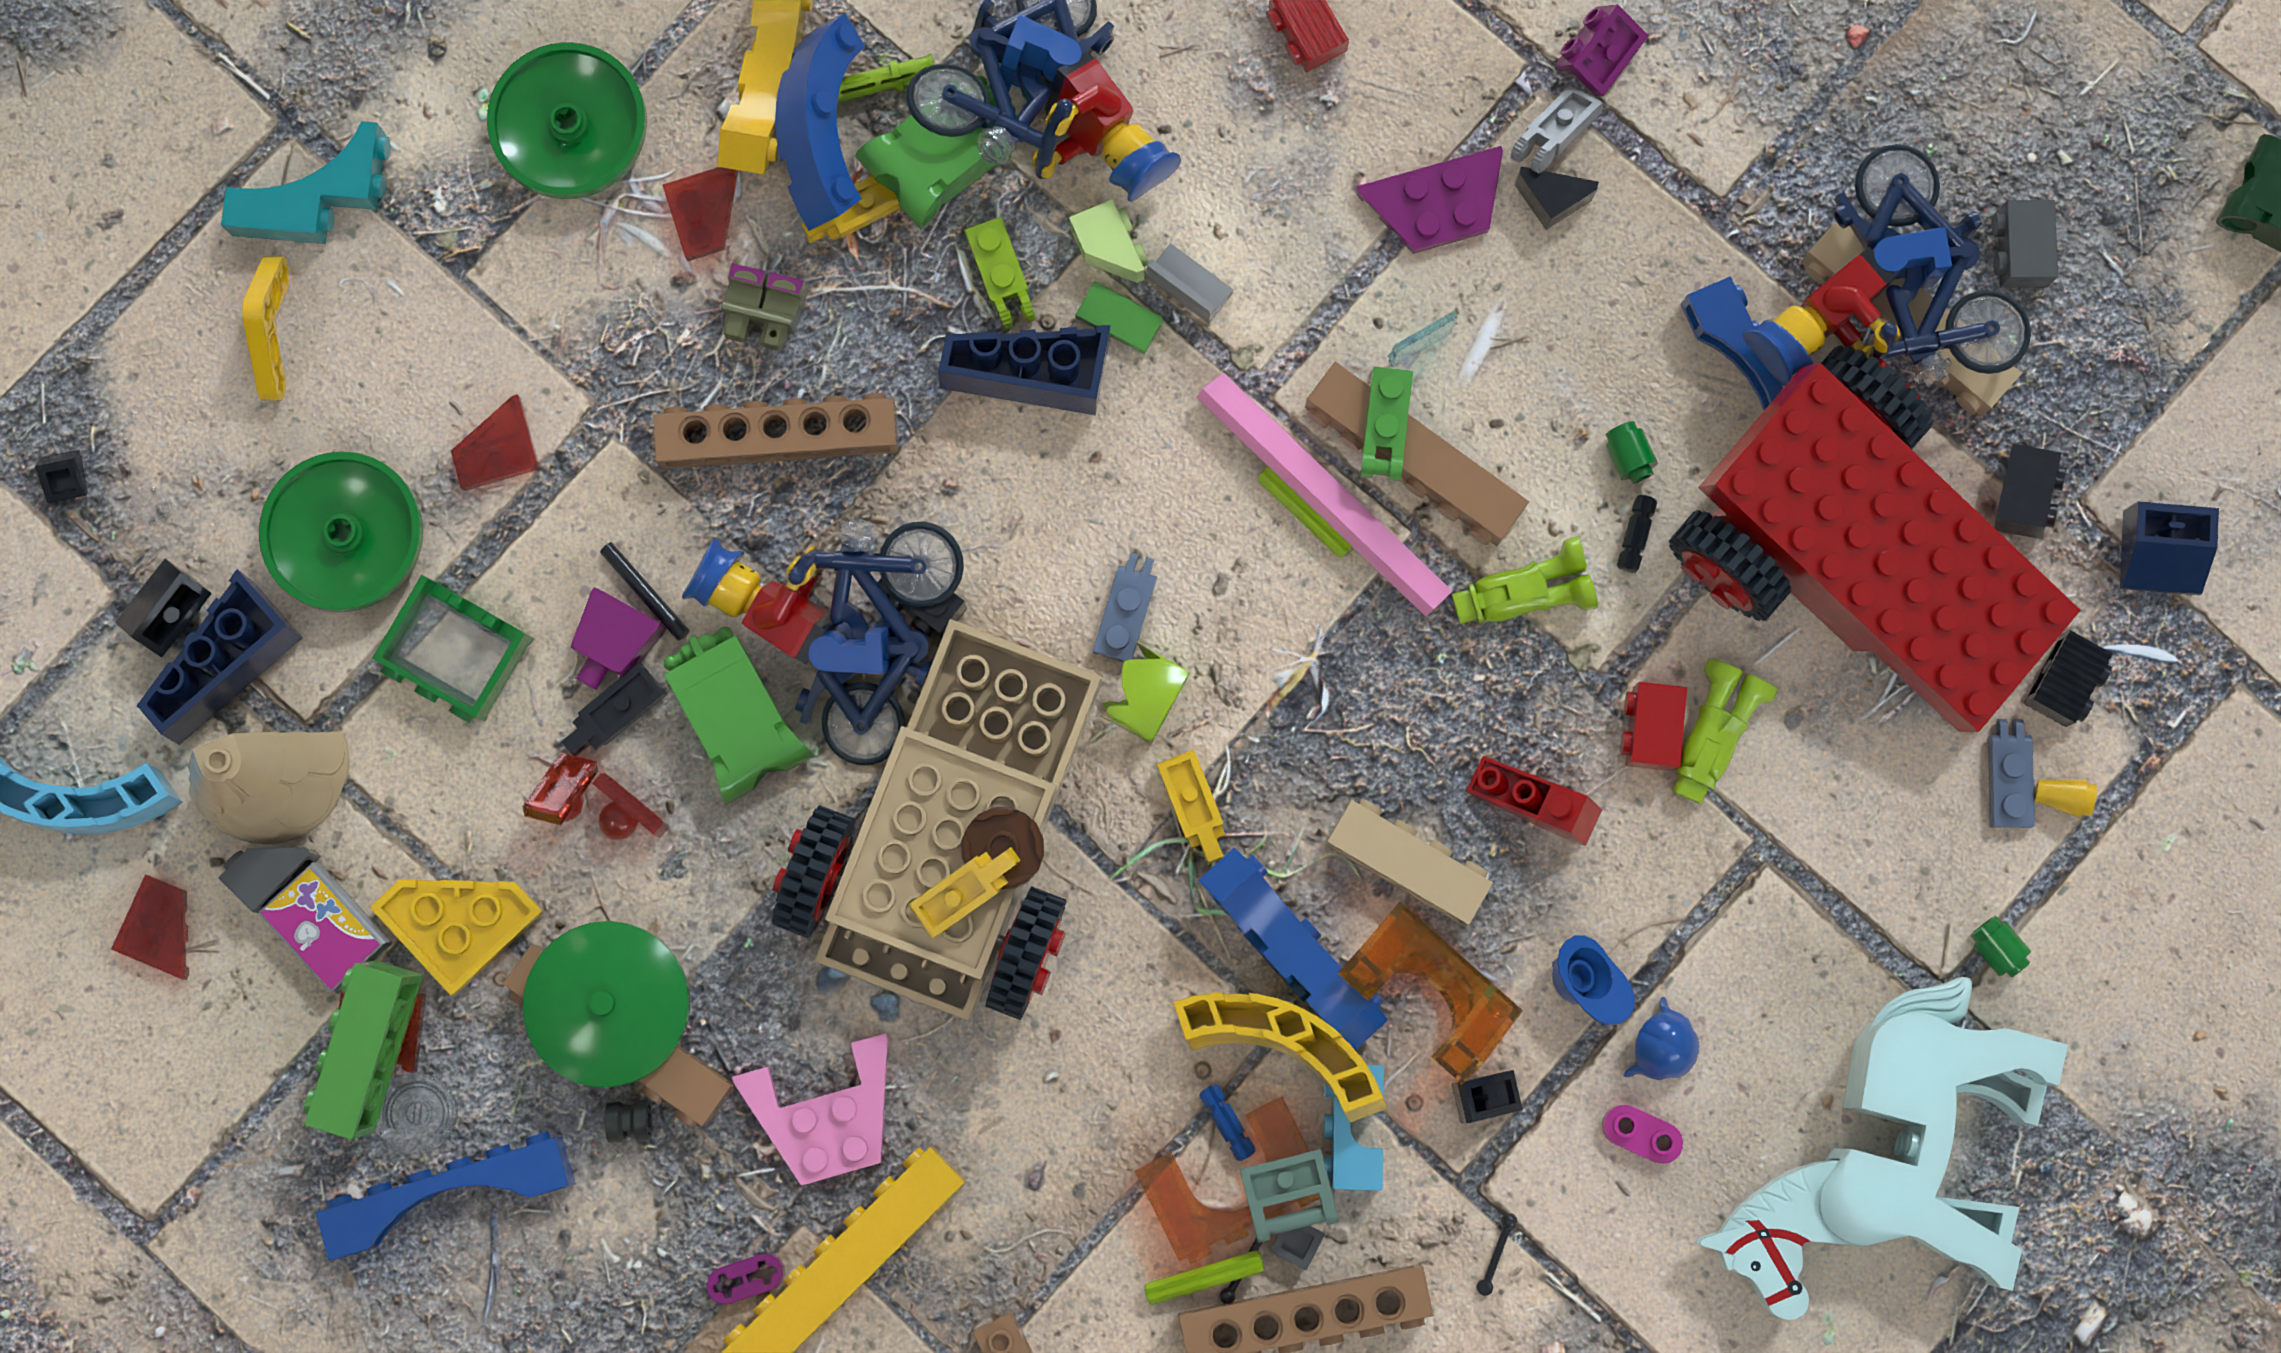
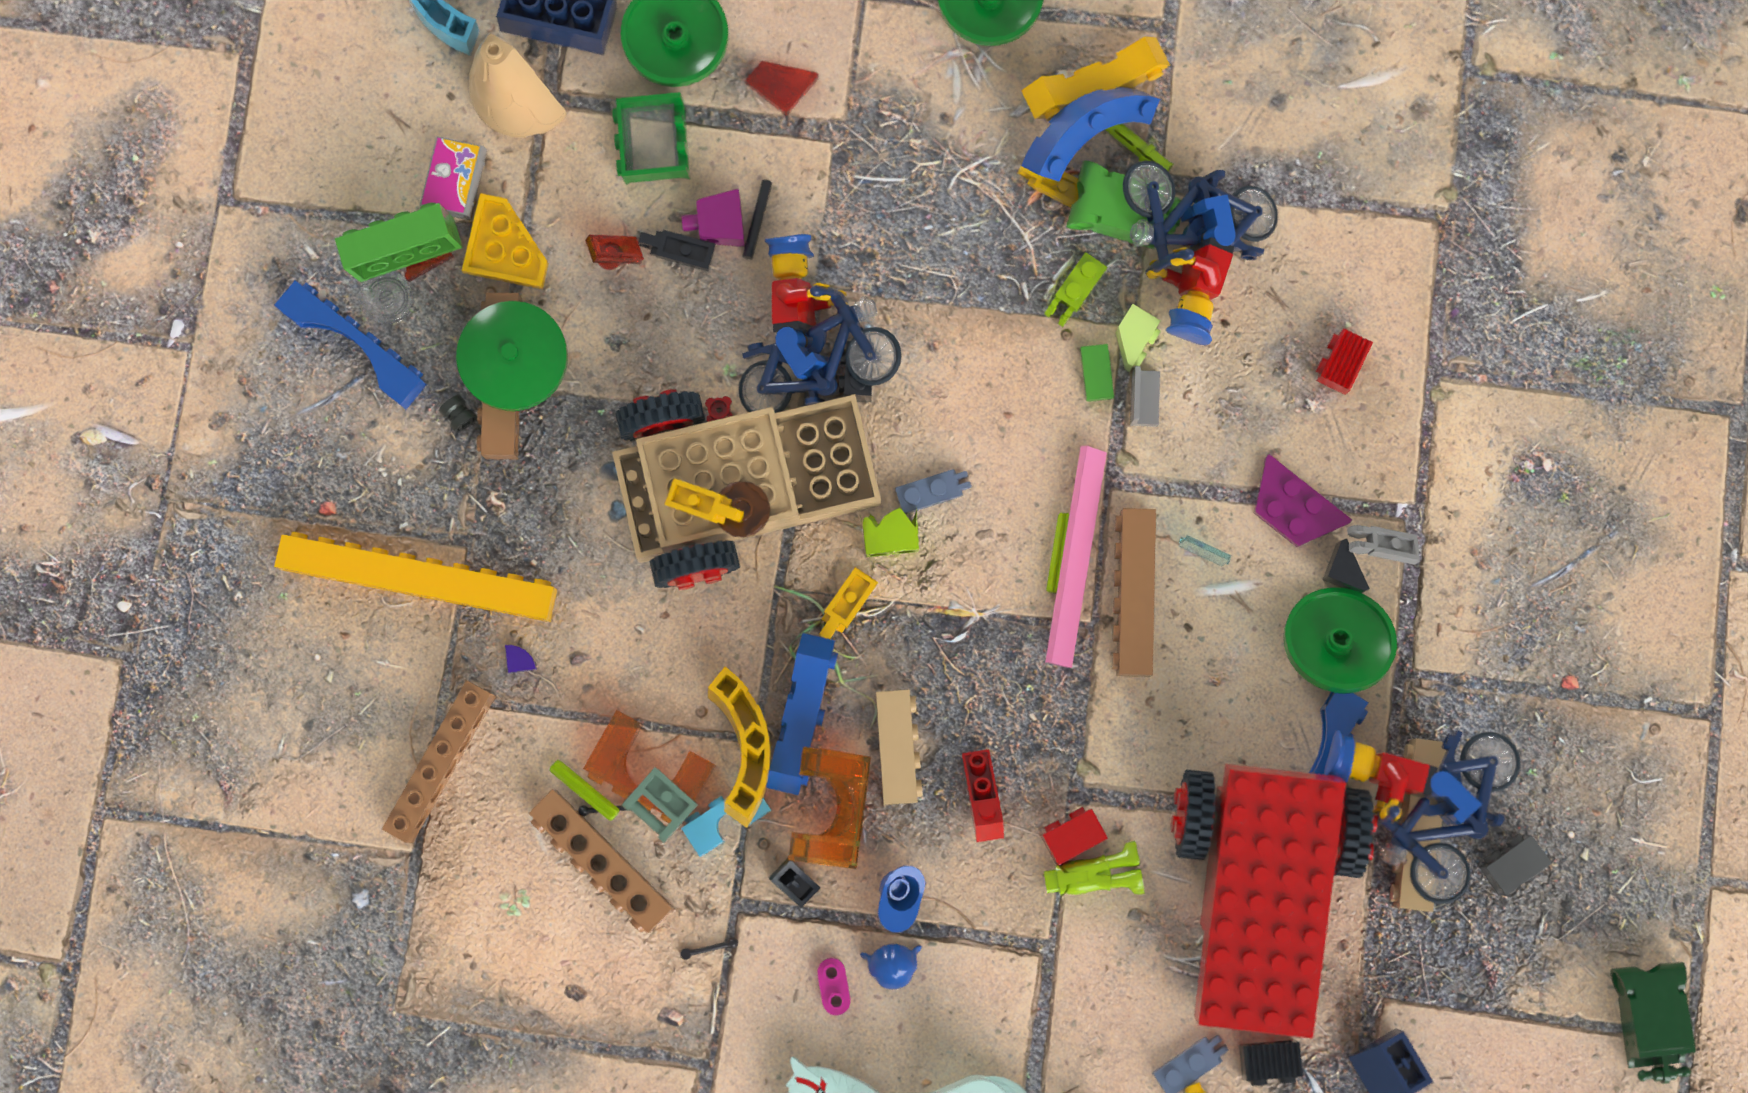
camera: 55 degrees right, 0 degrees up
clear red wing [111,874,189,980] -> none
dark grey slope [218,847,321,913] -> none
clear red tile [592,772,669,841] -> none
medium nougat brick [653,393,899,470] -> none
clear red wing [662,167,738,262] -> none
bright green piece [664,626,815,805] -> none
magenta beam [706,1253,785,1305] -> none
olive hips [721,263,808,351] -> none
bright pink wing [732,1033,889,1186] -> none
dark blue wedge [938,325,1111,416] -> none
blue axle [1199,1084,1256,1161] -> none
dark grey plate [1269,1226,1325,1271] -> none
bright green plate [1360,366,1413,481] -> none
lime piece [1451,536,1598,625] -> none
magenta bracket [1555,4,1649,97] -> none
green brick [1606,421,1658,484] -> none
black axle [1617,495,1657,573] -> none
black brick [1995,444,2067,540] -> none
none -> dark purple tile [505,645,537,673]
none -> red plate [705,396,733,422]
none -> green dish [1283,587,1397,693]

